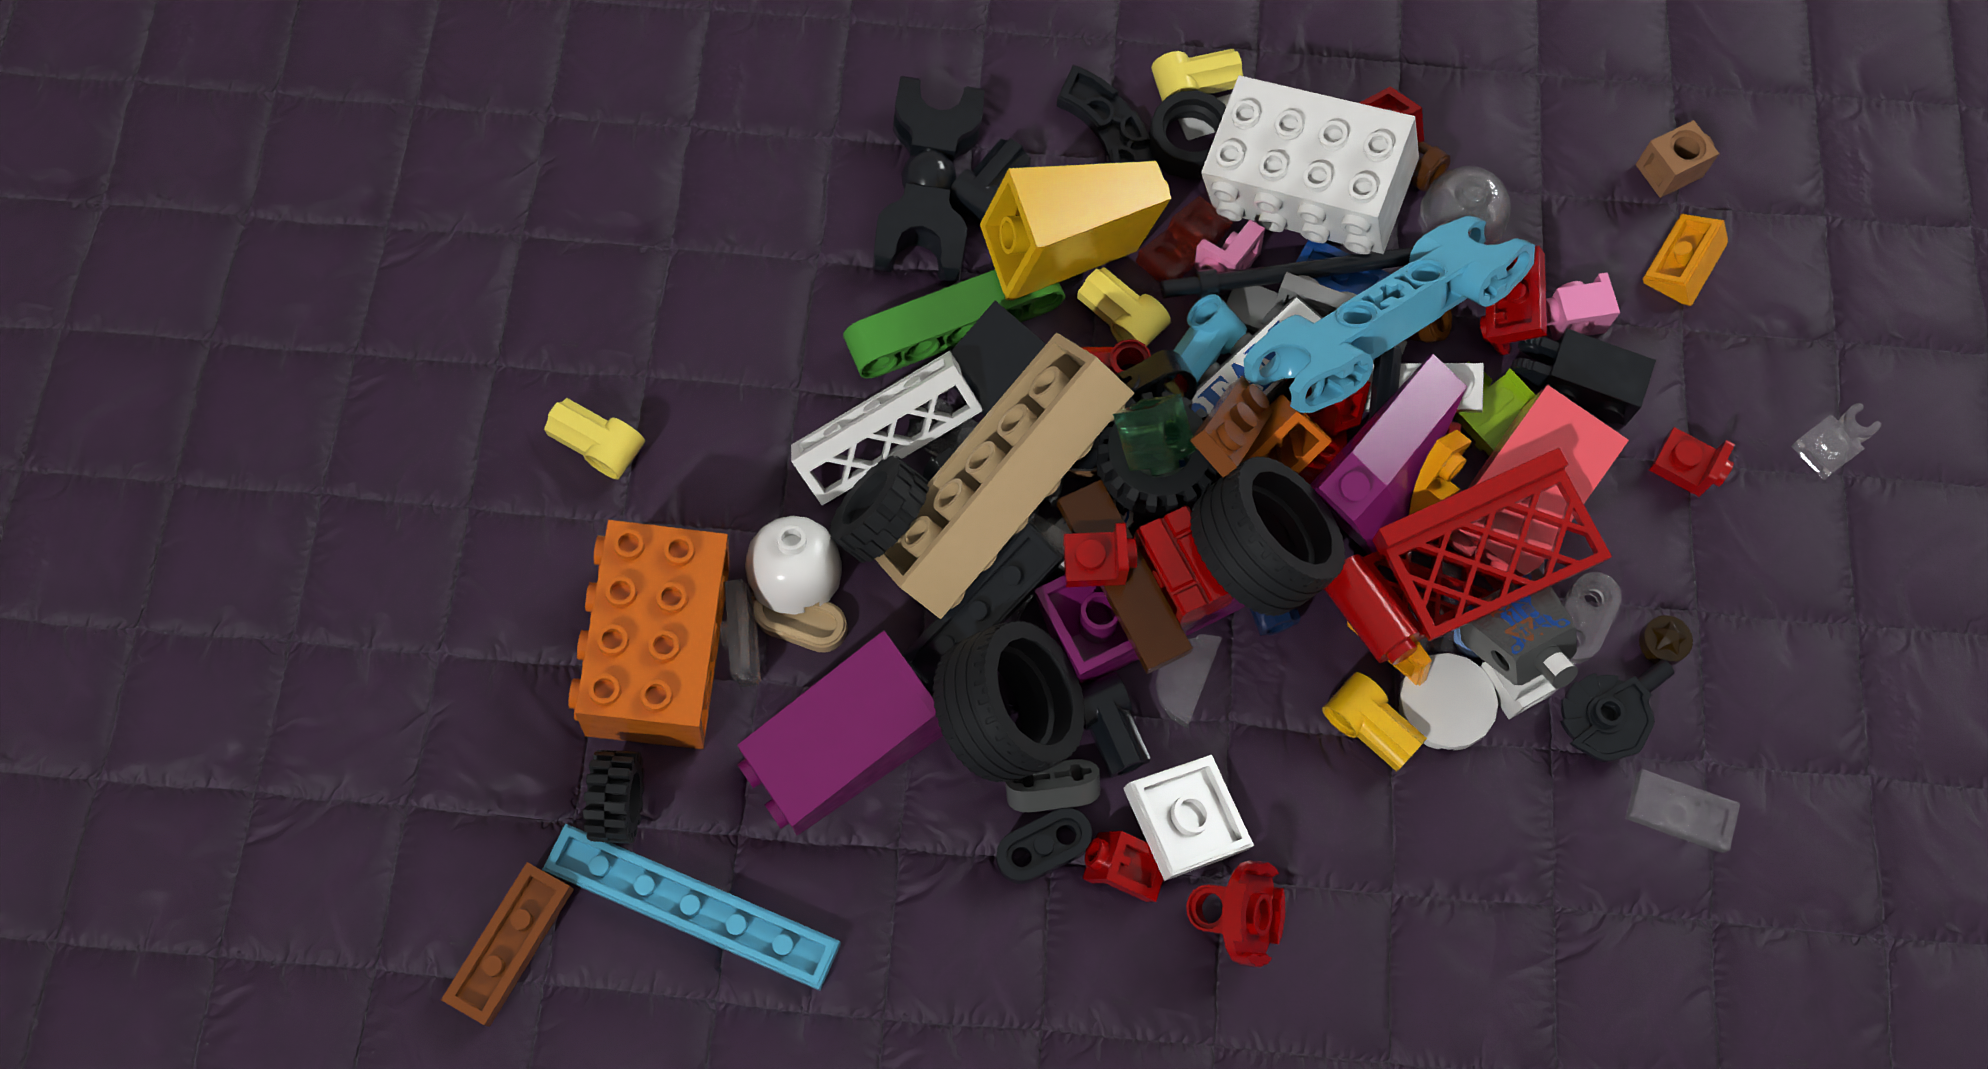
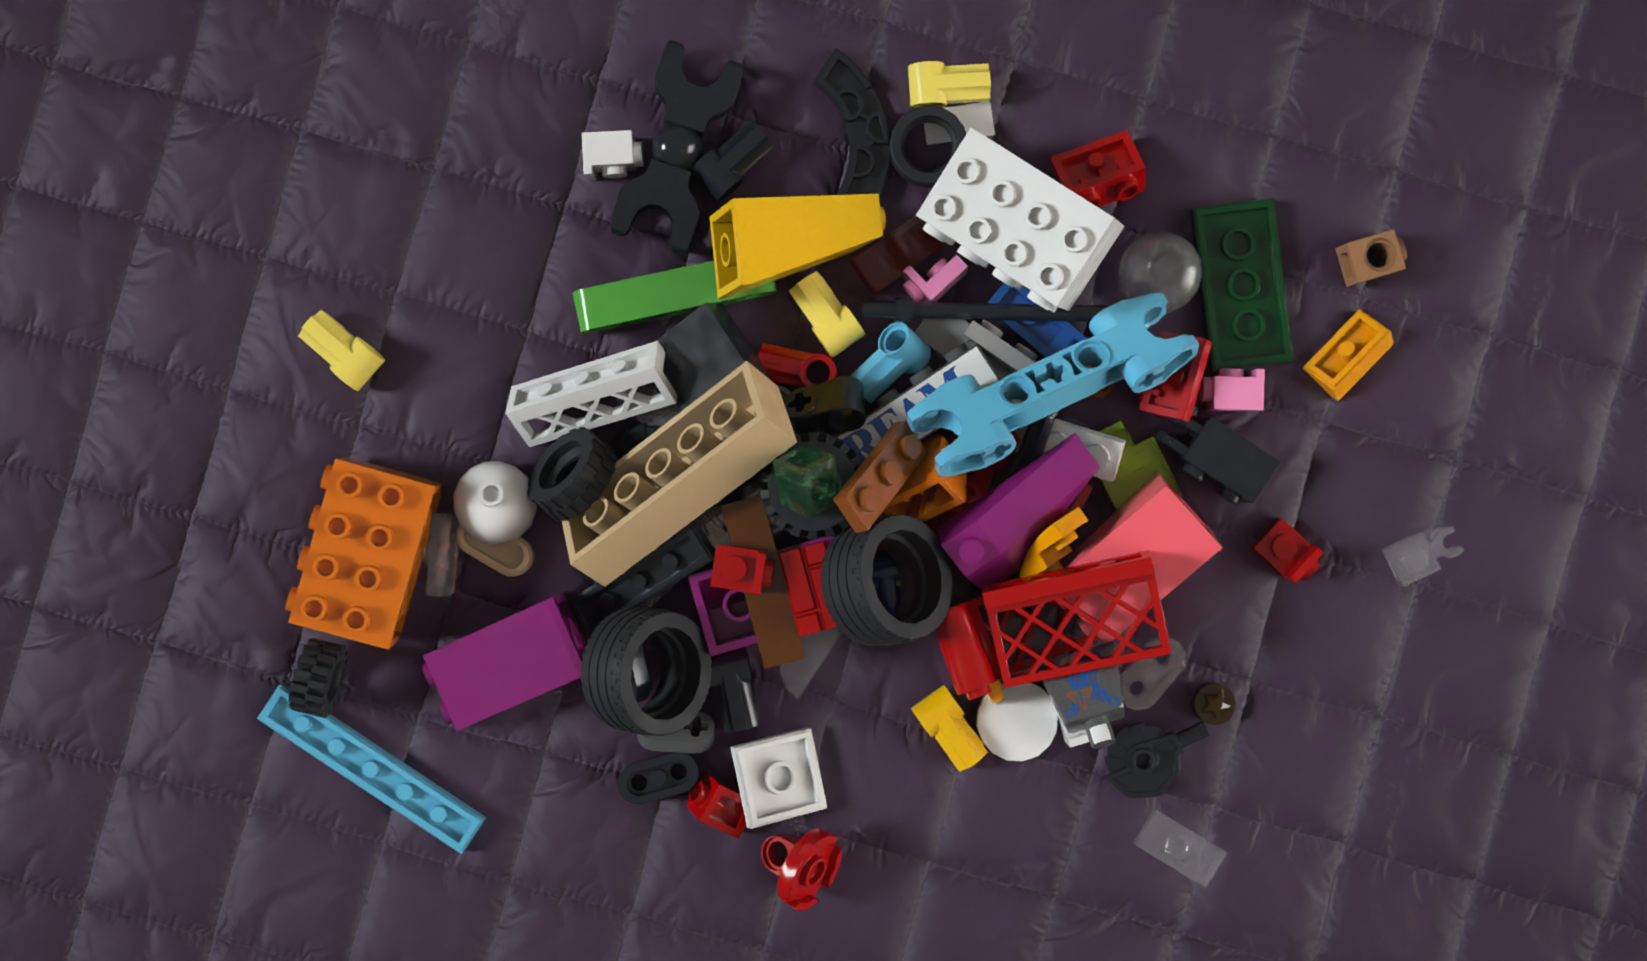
camera: 15 degrees right, 20 degrees up
dark orange plate [441,862,574,1027] -> none
reddish brown tile [1410,142,1450,192] -> none
none -> white brick [581,130,644,181]
none -> dark green tile [1190,198,1294,371]

